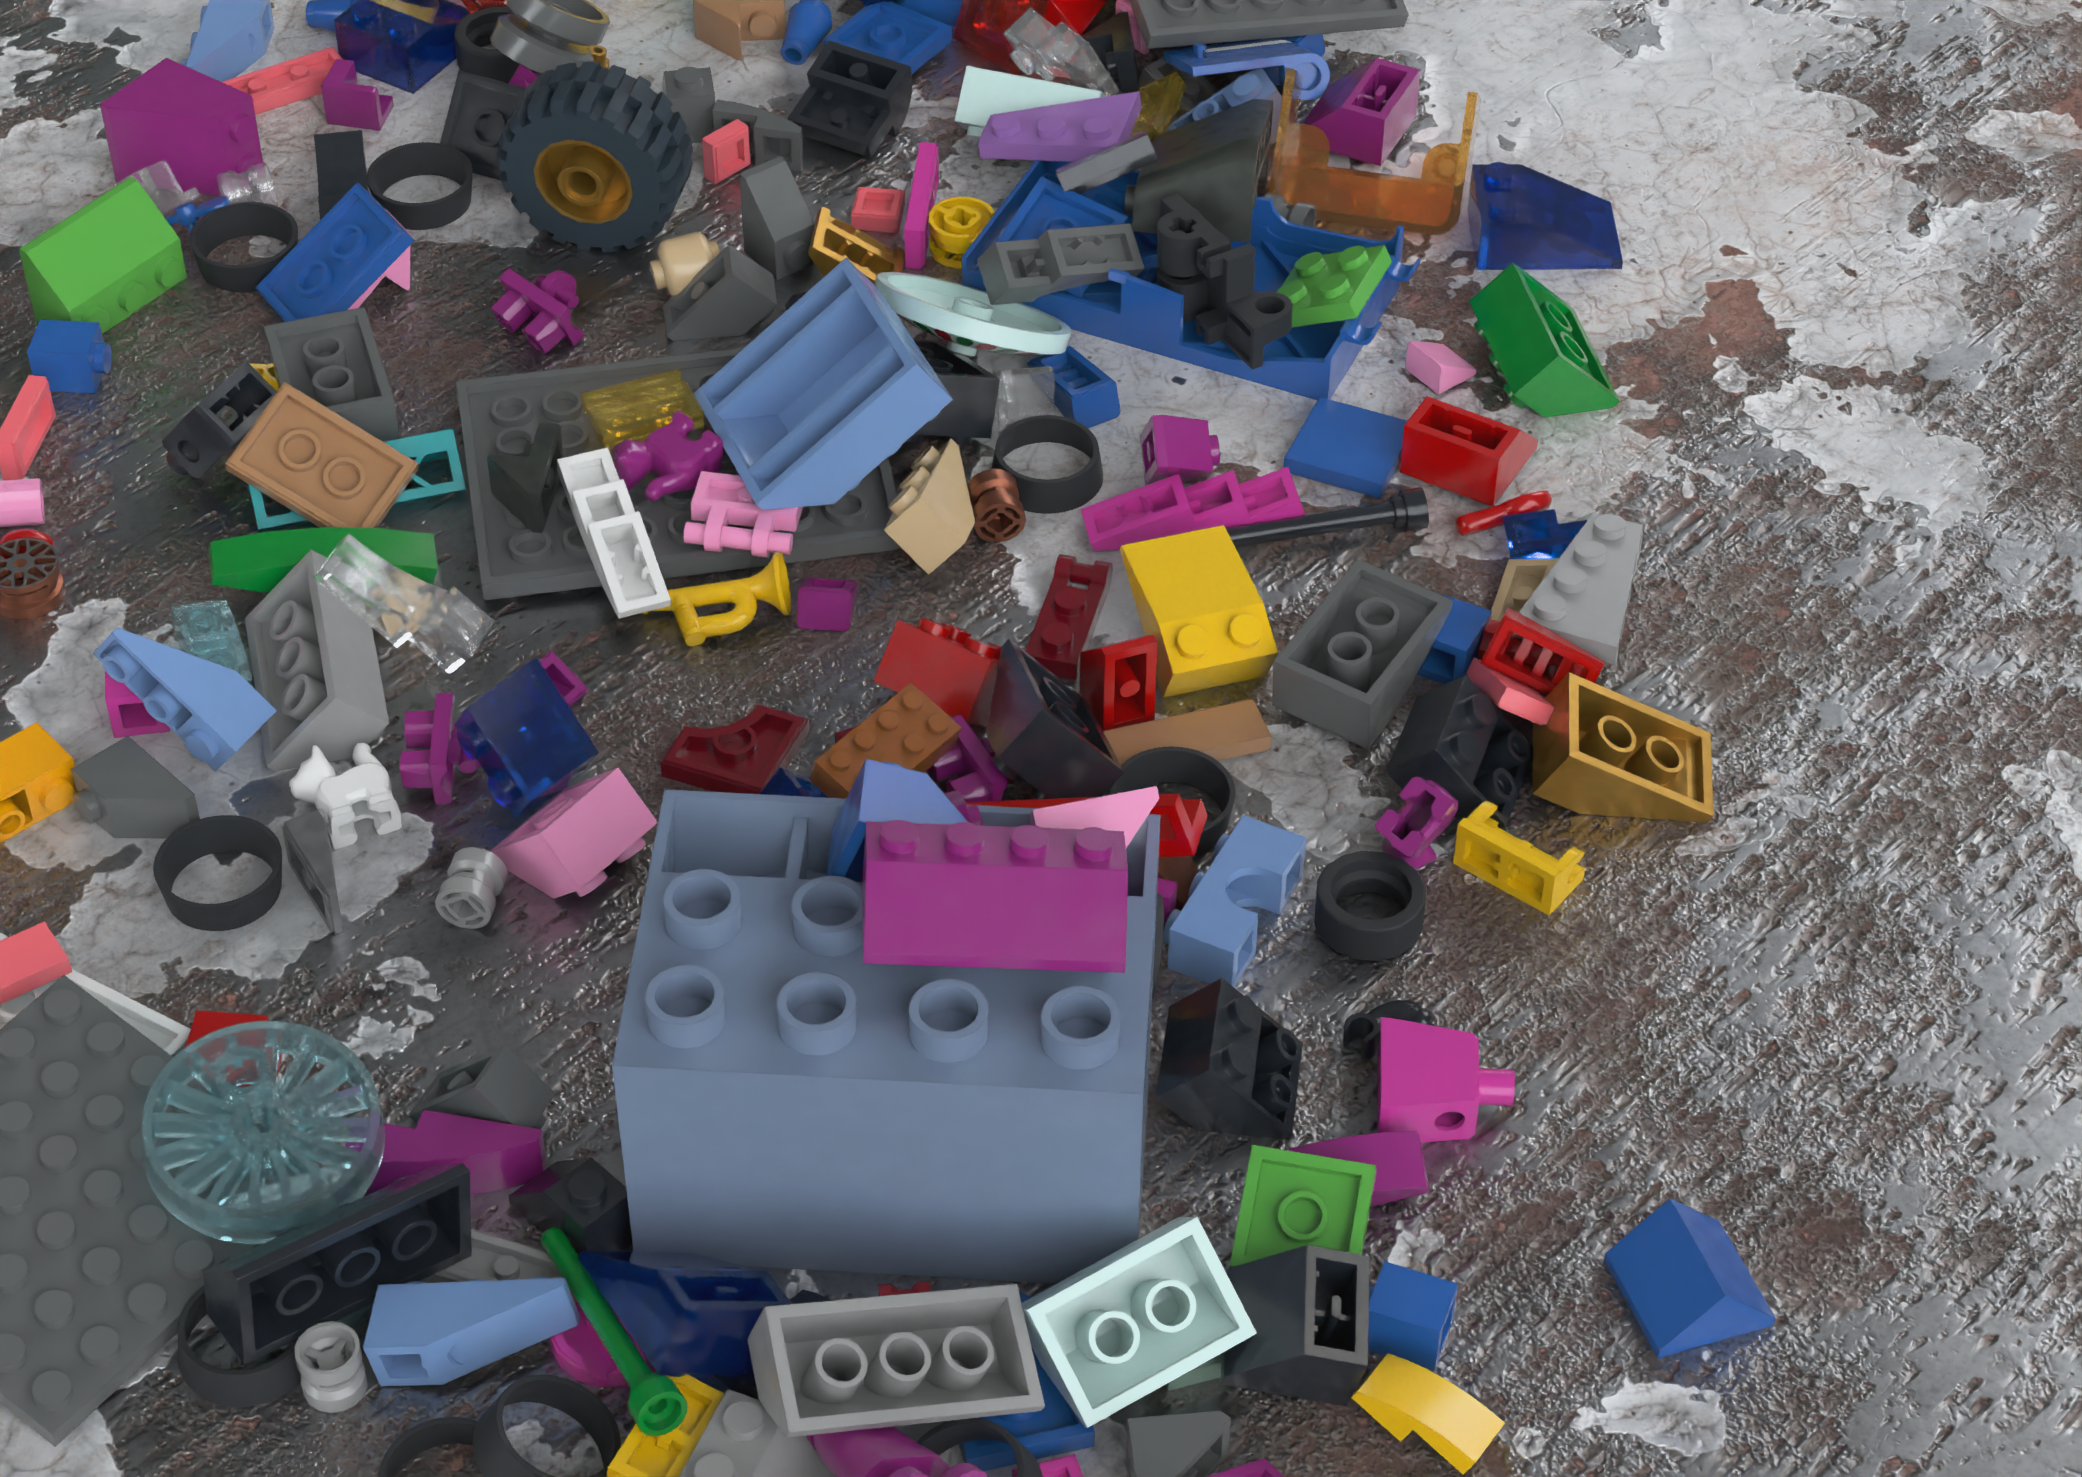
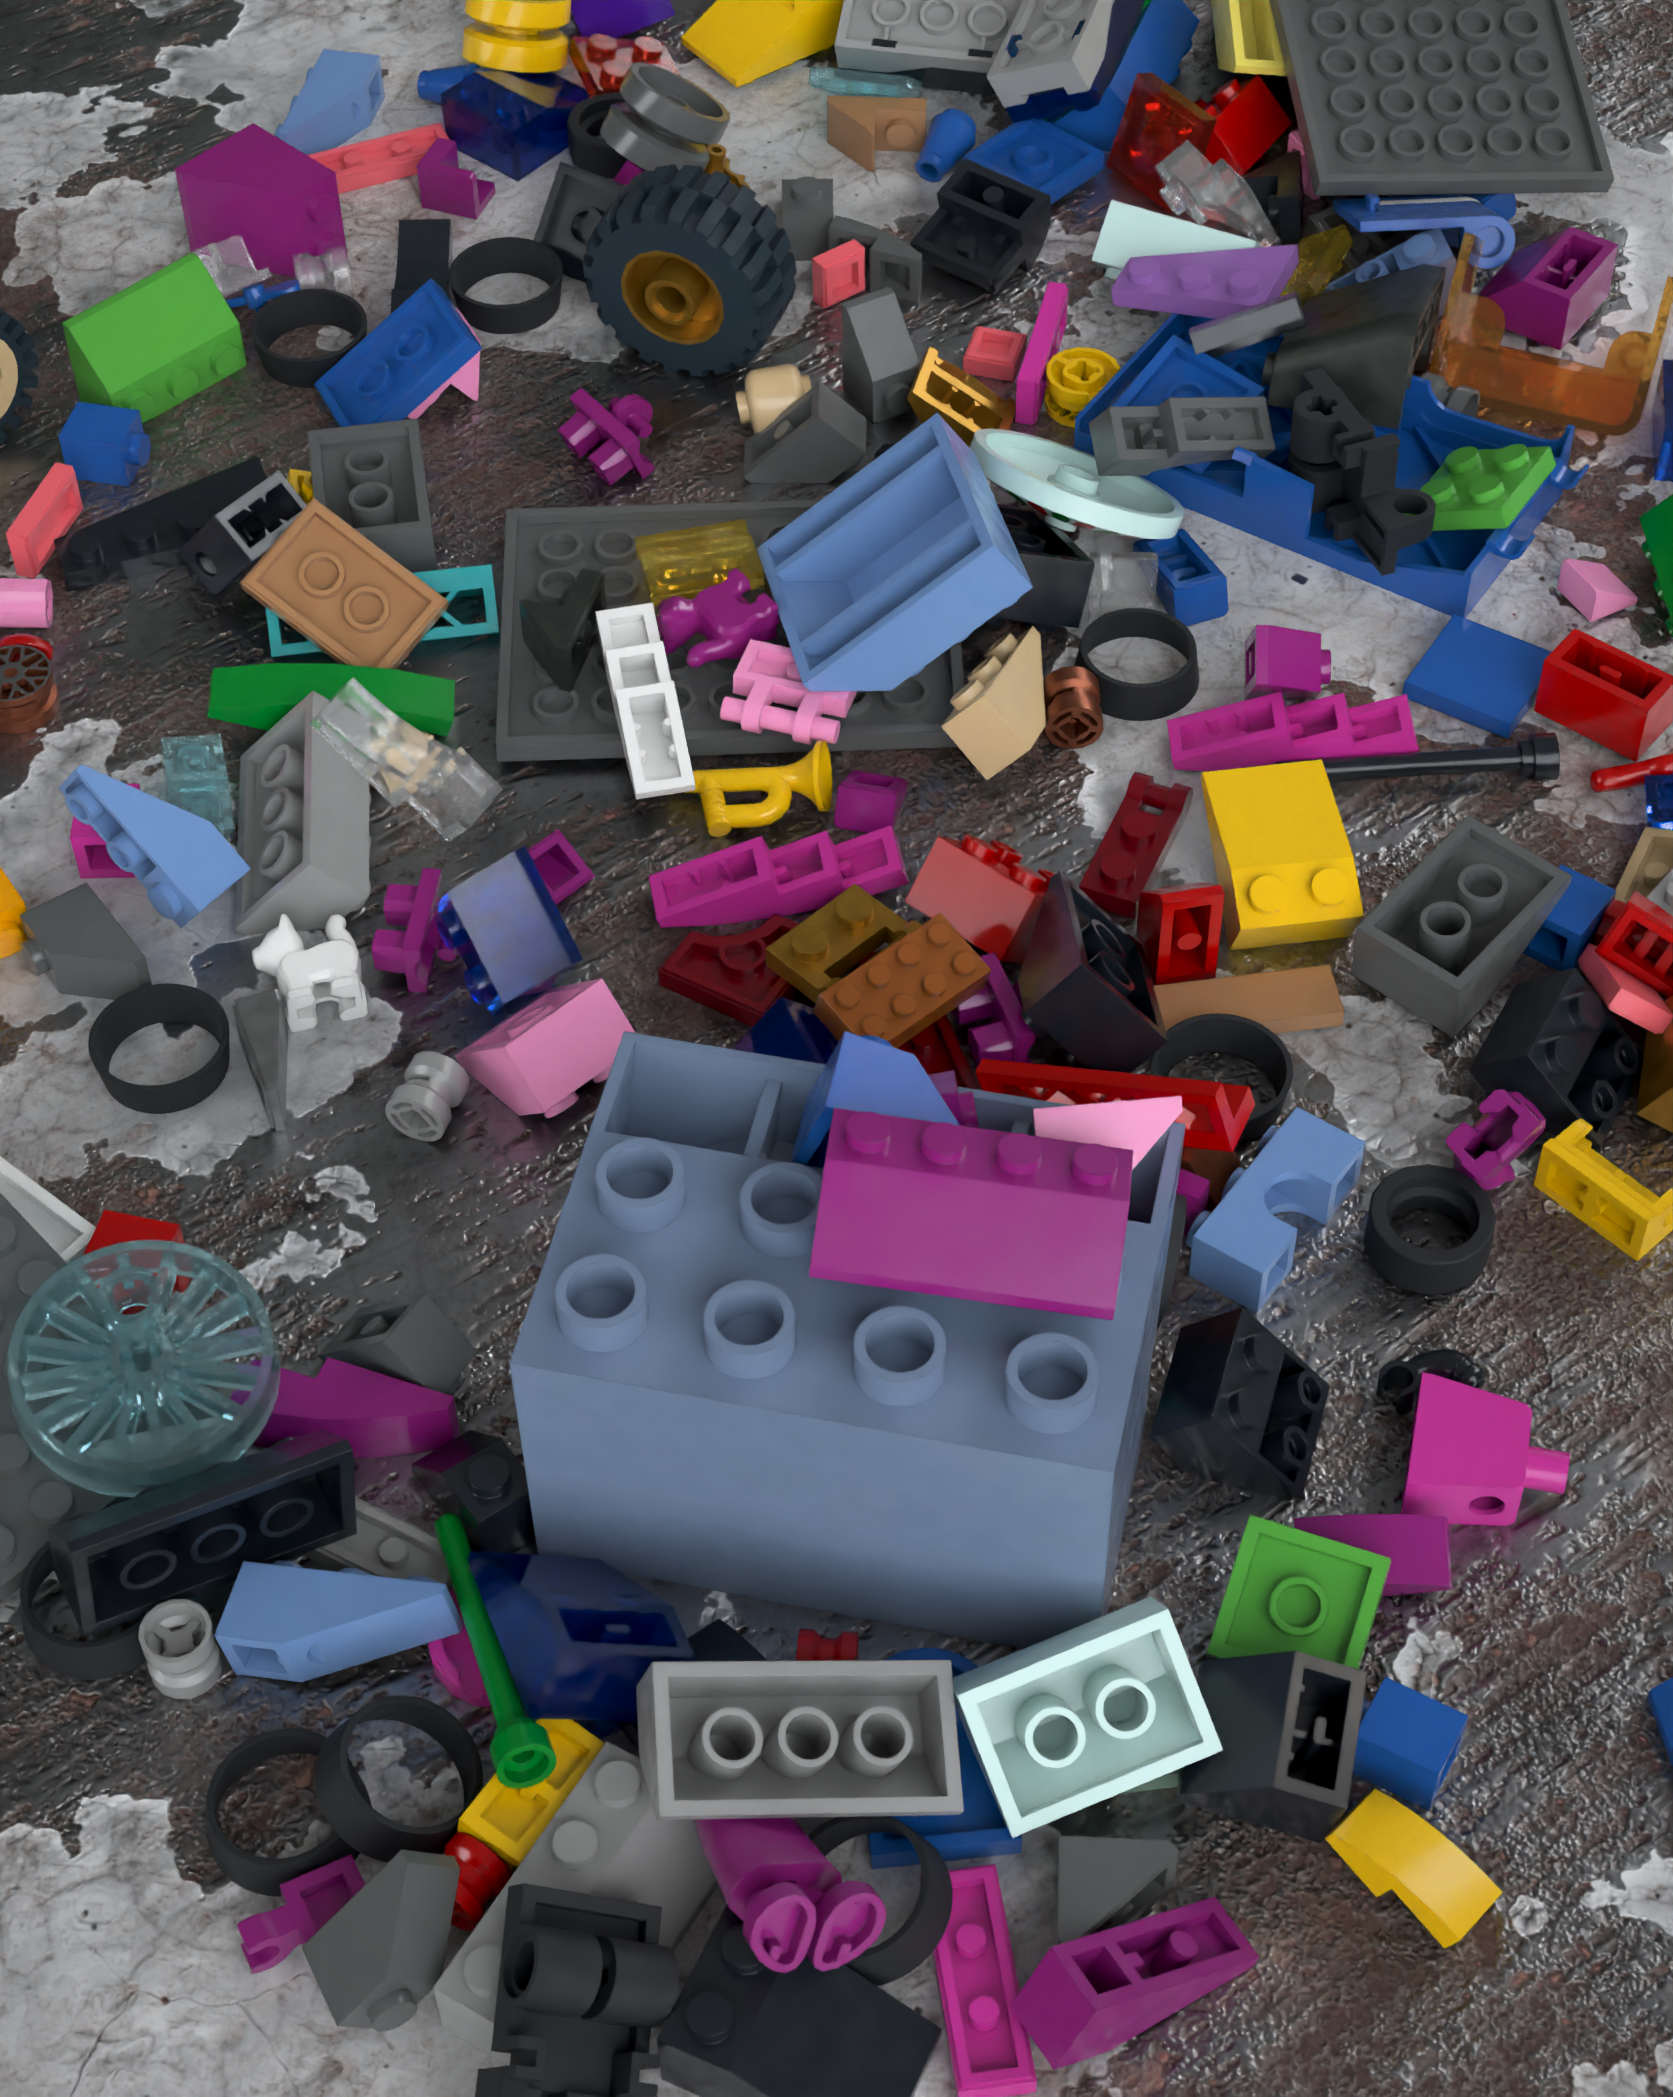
camera: 10 degrees right, 5 degrees up
none -> black wing [54,456,267,592]
none -> dark pink slope [649,825,909,928]
none -> pearl gold plate [766,884,922,1003]

